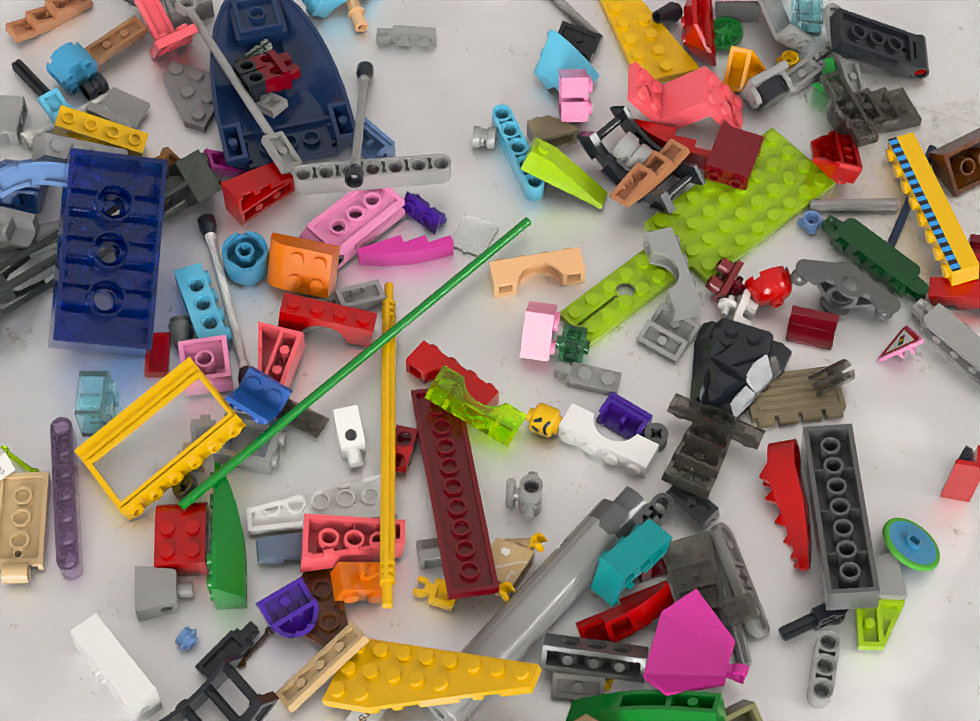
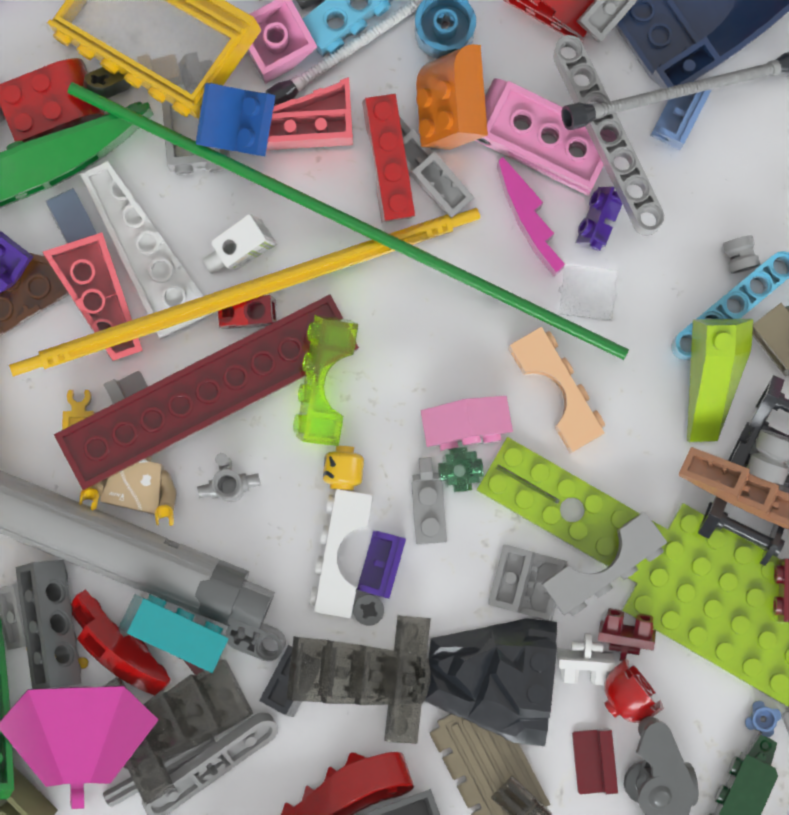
camera: 70 degrees right, 25 degrees up
clear smoke hinge [277,399,330,438] -> none
orange brick [330,562,382,603] -> none
red arch [406,340,499,423] -> none

